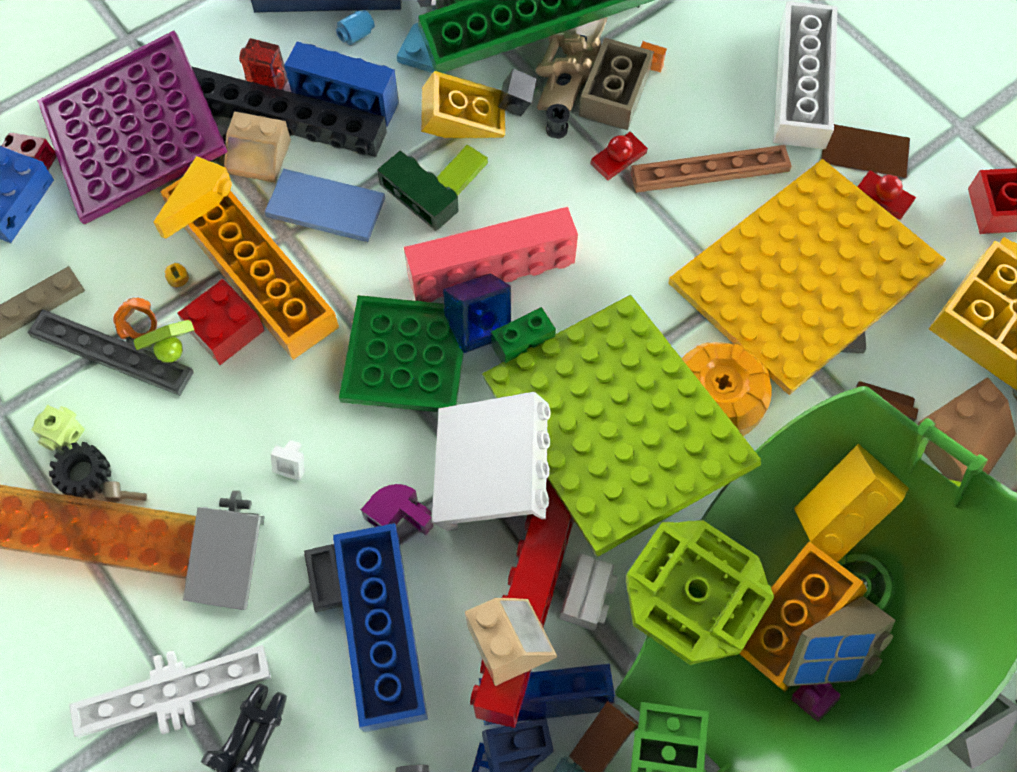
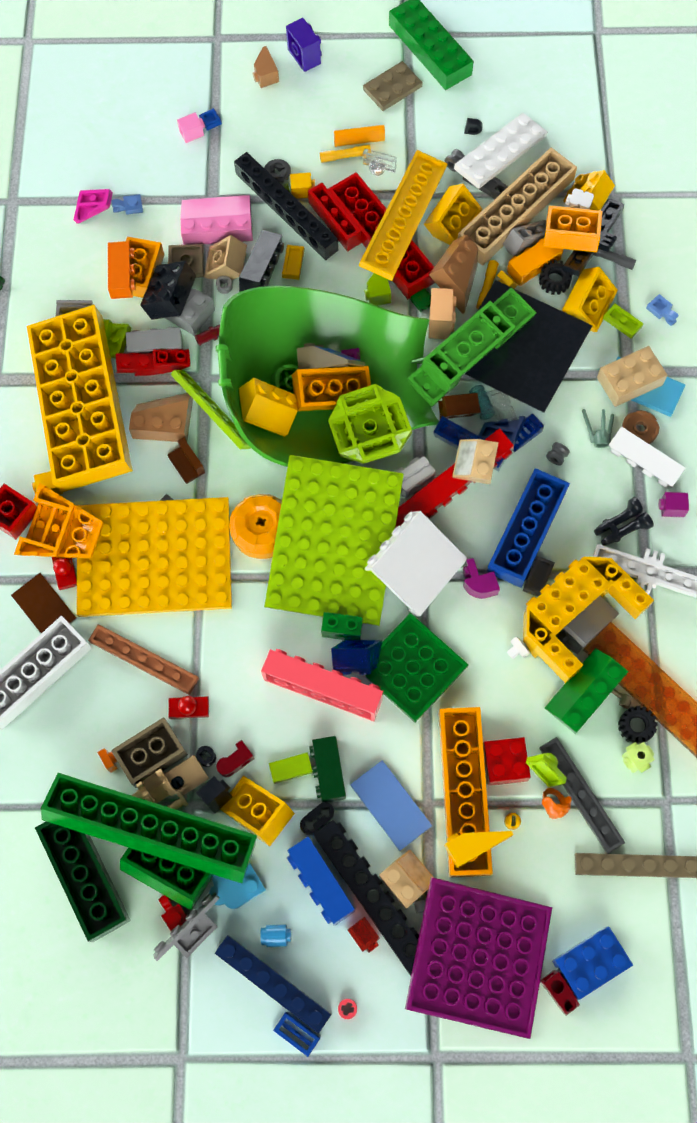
camera: 140 degrees left, 5 degrees up
none -> light orange wedge [14,483,104,559]
none -> dark red leg [216,740,255,777]
none -> black beam [300,802,334,835]
none -> coral bush [338,999,357,1019]
none -> yellow wedge [523,557,654,683]
none -> green slope [544,648,629,734]

